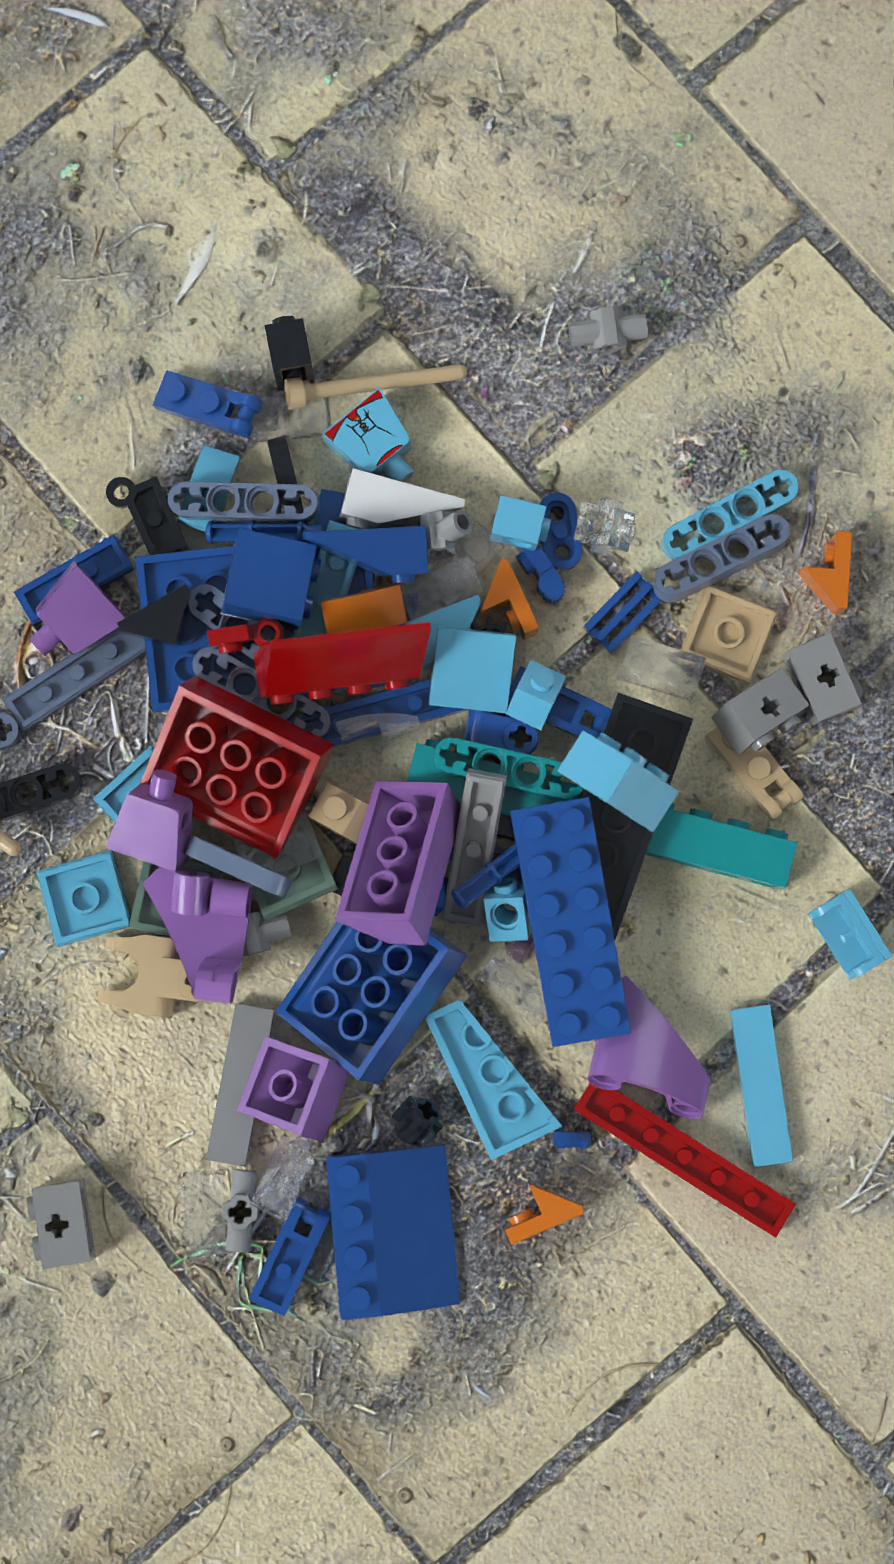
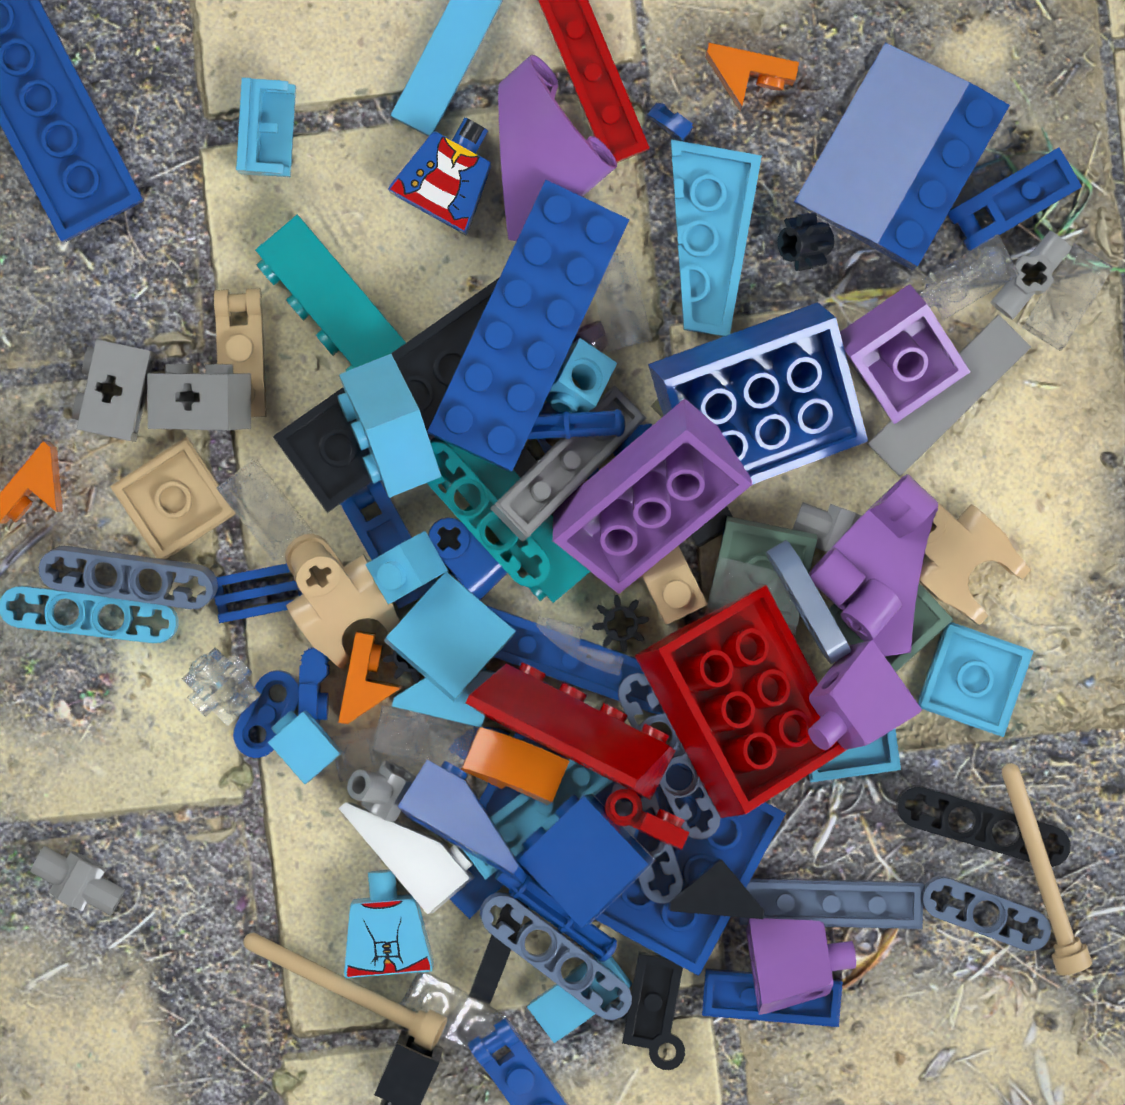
camera: 145 degrees left, 5 degrees up
none -> tan piece [285,534,400,668]
none -> torso [388,117,491,236]
none -> black gear [592,595,649,652]

